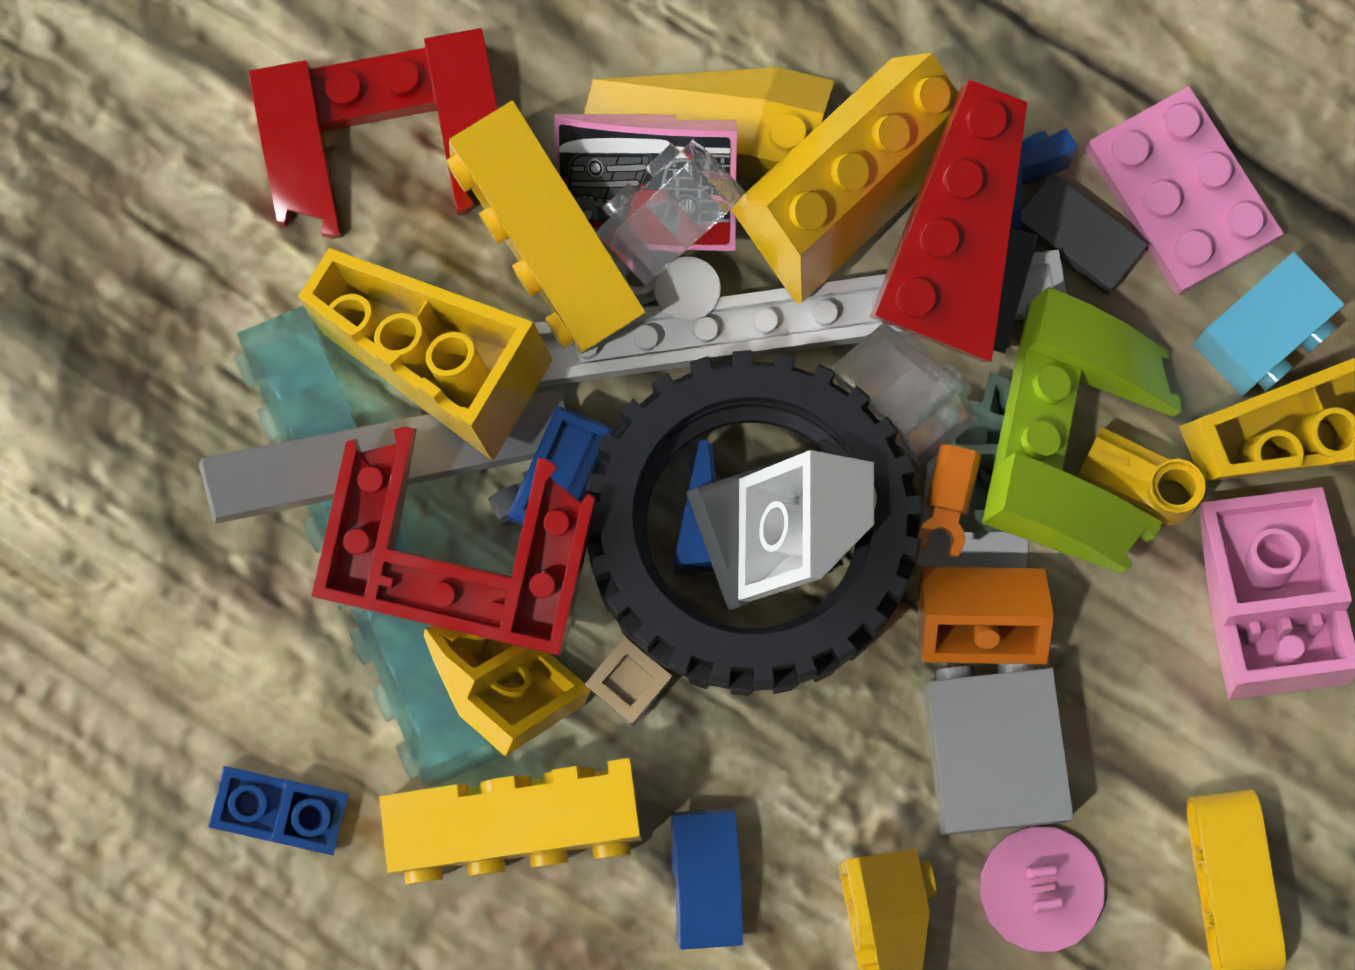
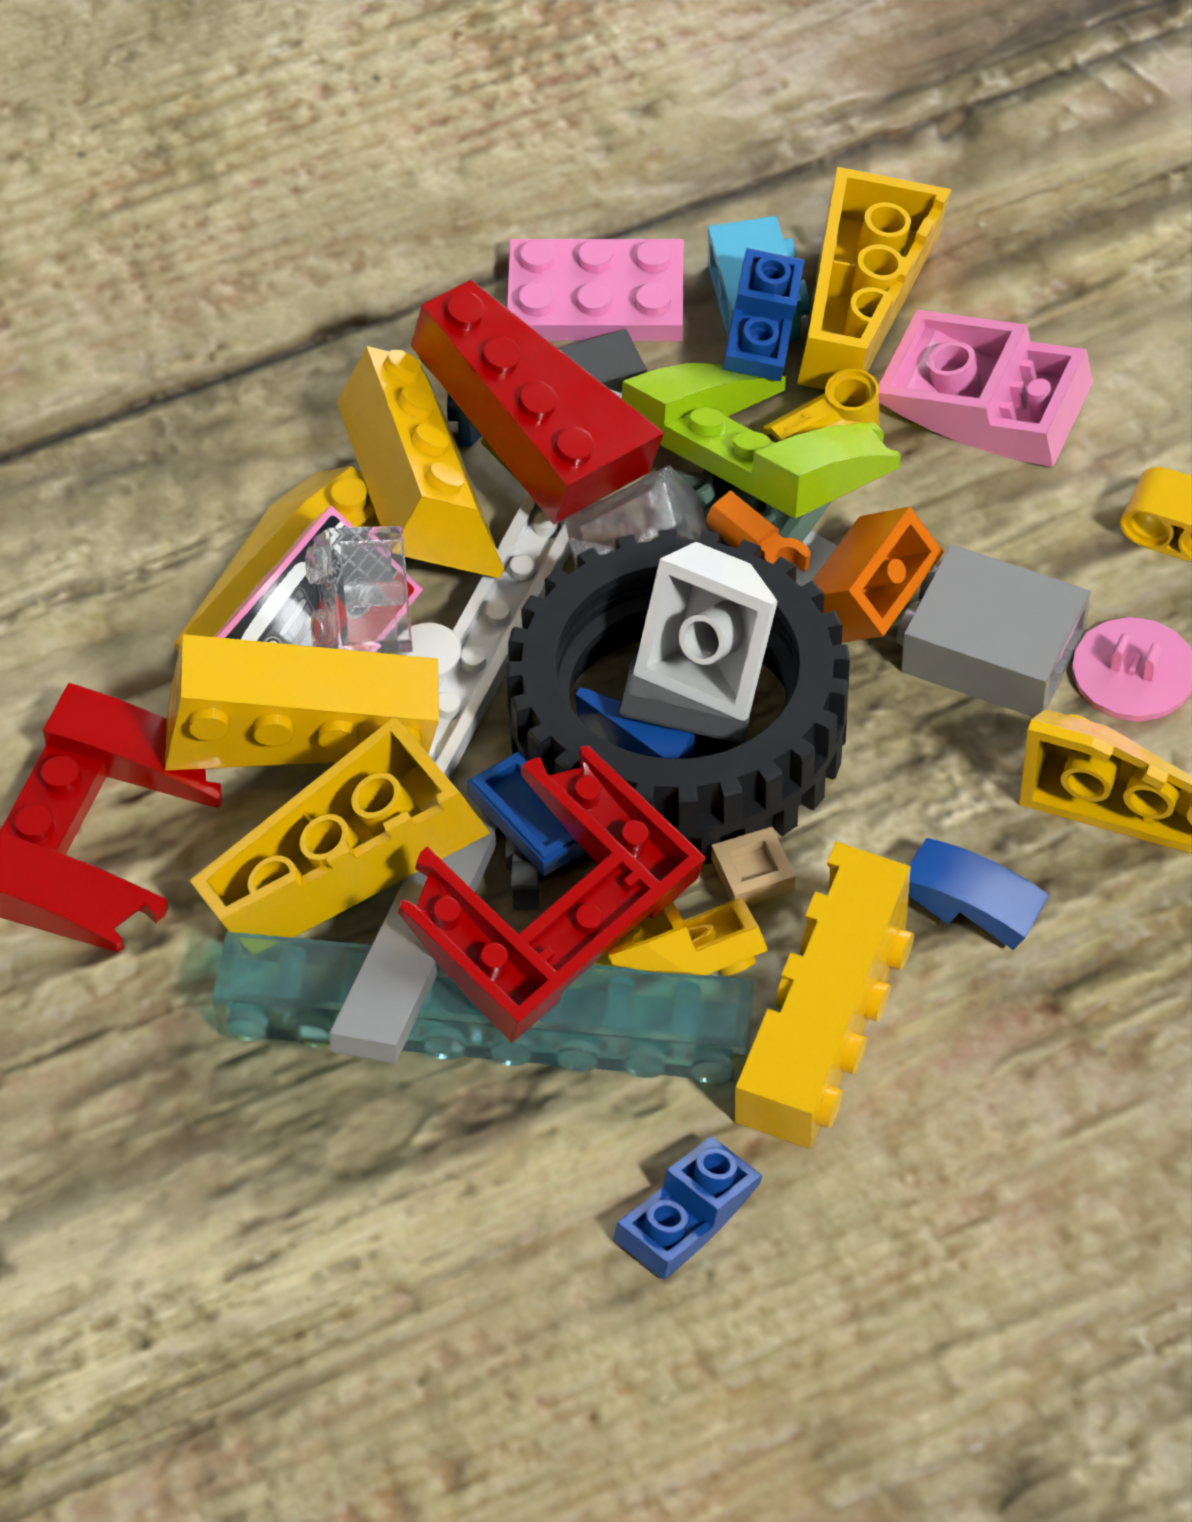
camera: 60 degrees left, 25 degrees down
none -> blue slope [722,248,804,382]

